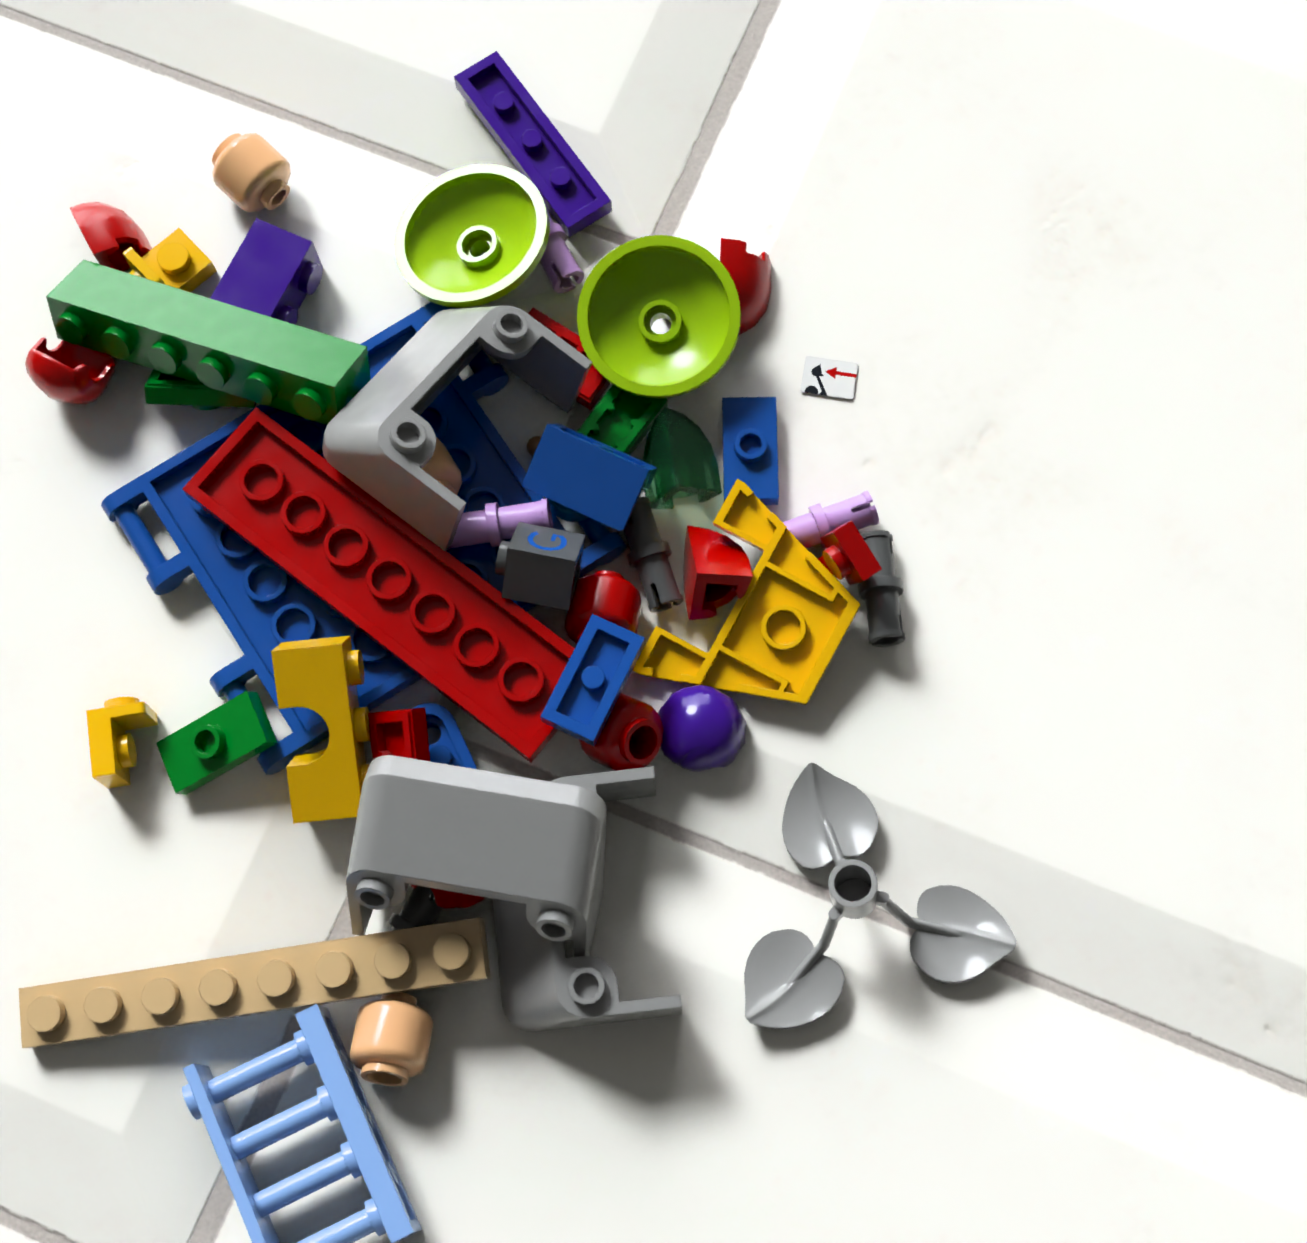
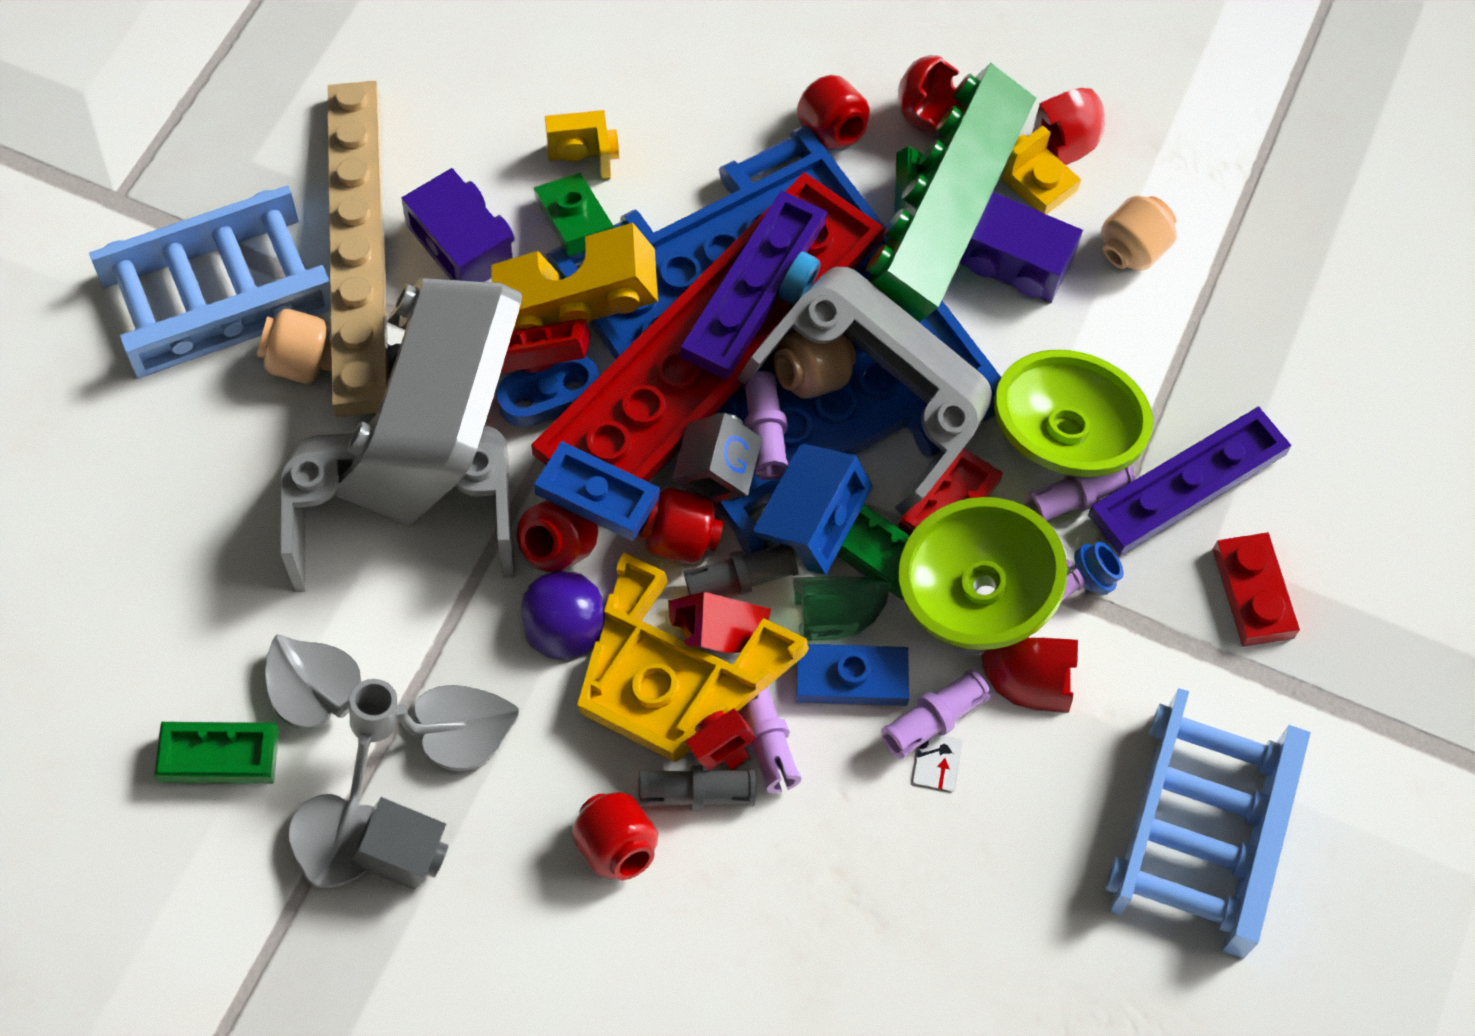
camera: 85 degrees right, 10 degrees down
none -> green plate [154,721,279,784]
none -> dark grey brick [350,797,449,889]
none -> dark purple brick [401,168,515,282]
none -> red head [572,792,658,881]
none -> dark purple plate [680,190,827,381]
none -> dark azure tile [778,251,821,306]
none -> red head [797,75,870,149]
none -> lavender pin [881,669,991,759]
none -> blue plate [1073,542,1124,595]
none -> light blue fence [1105,688,1311,959]
none -> red plate [1212,532,1300,647]

